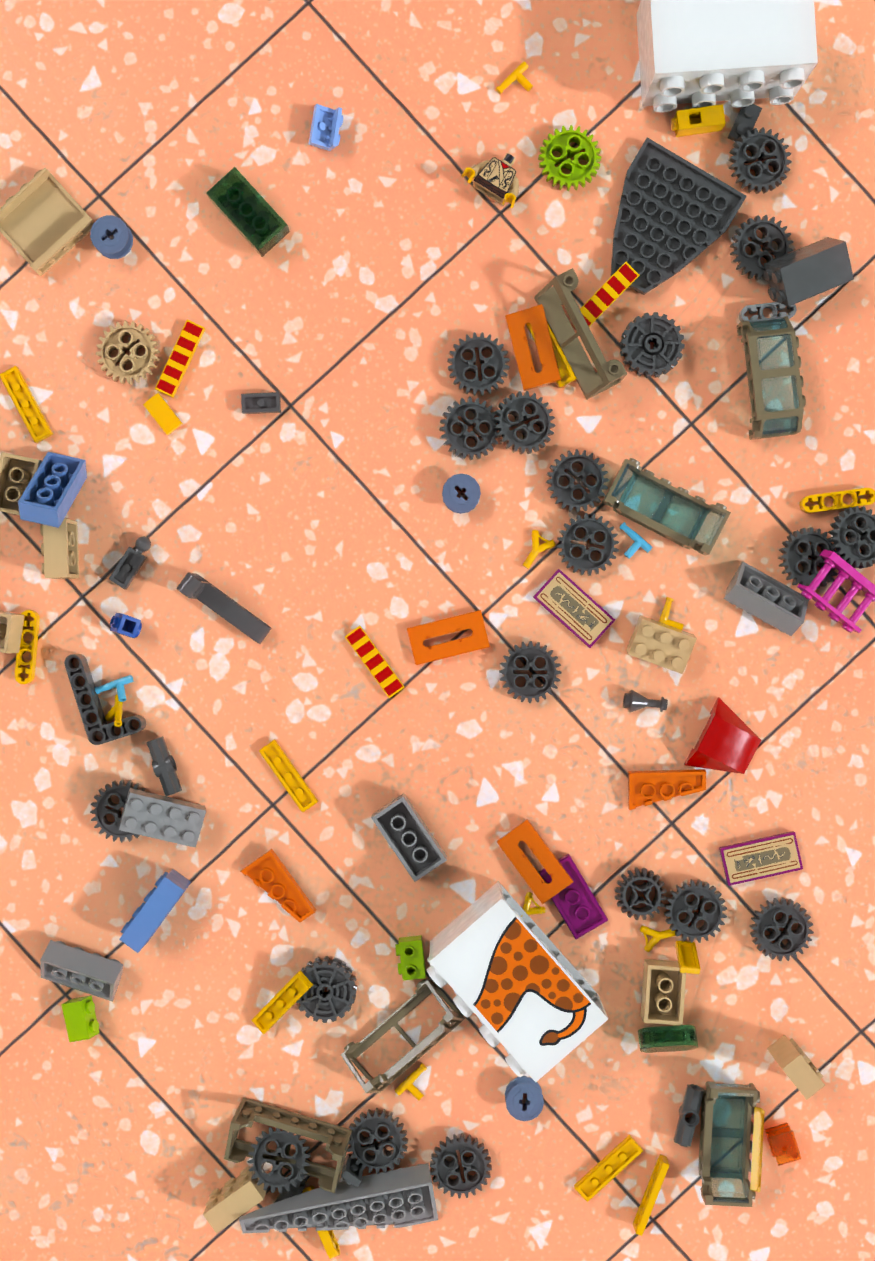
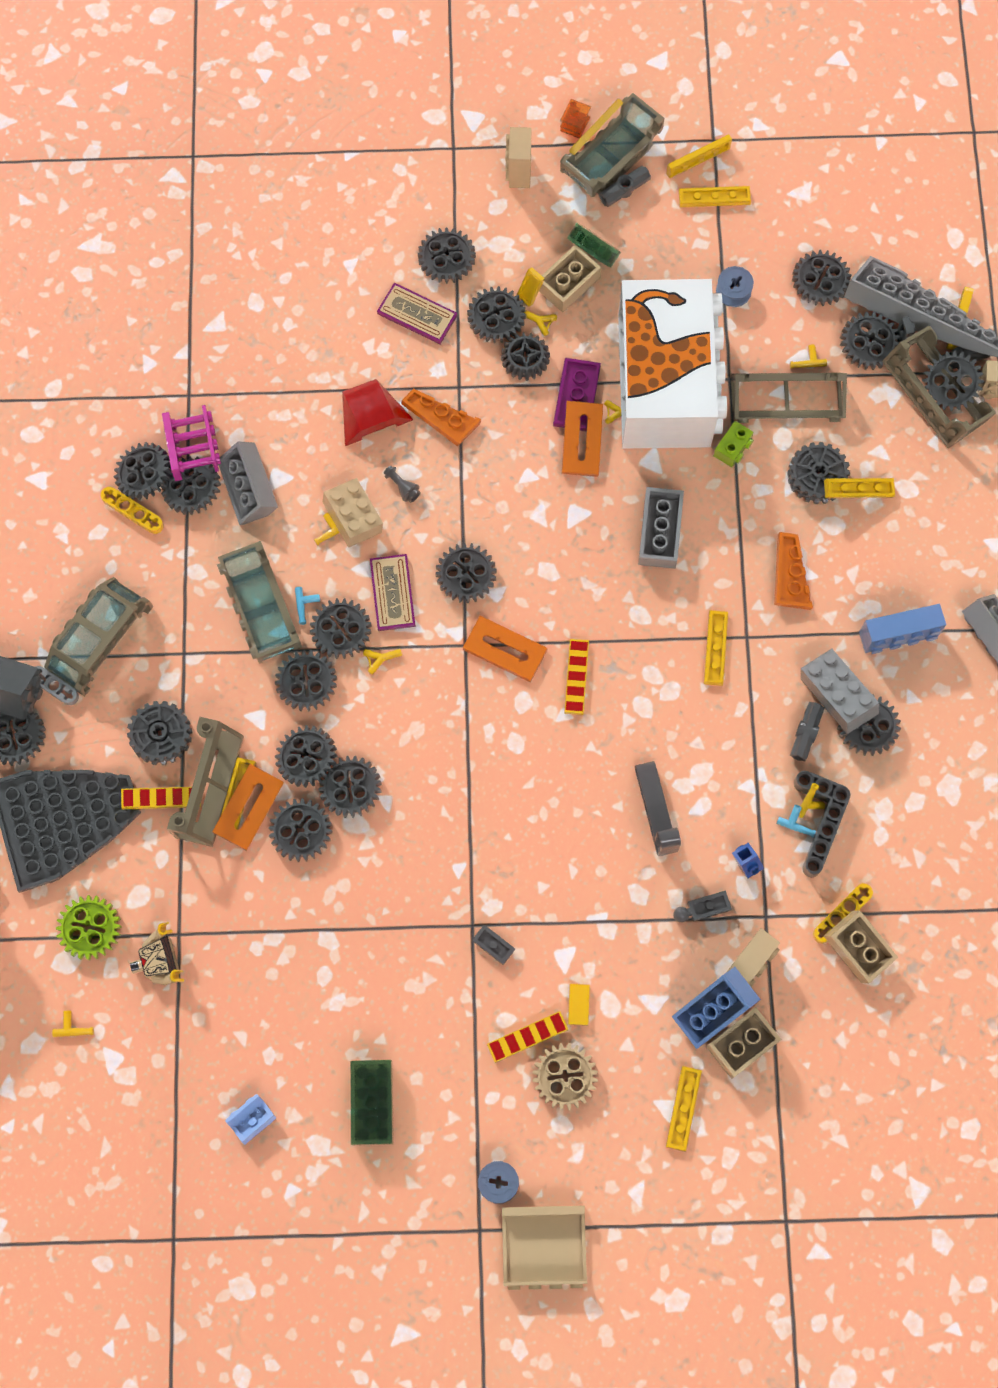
camera: 135 degrees left, 15 degrees down
sand blue piece [442,474,481,514] -> none

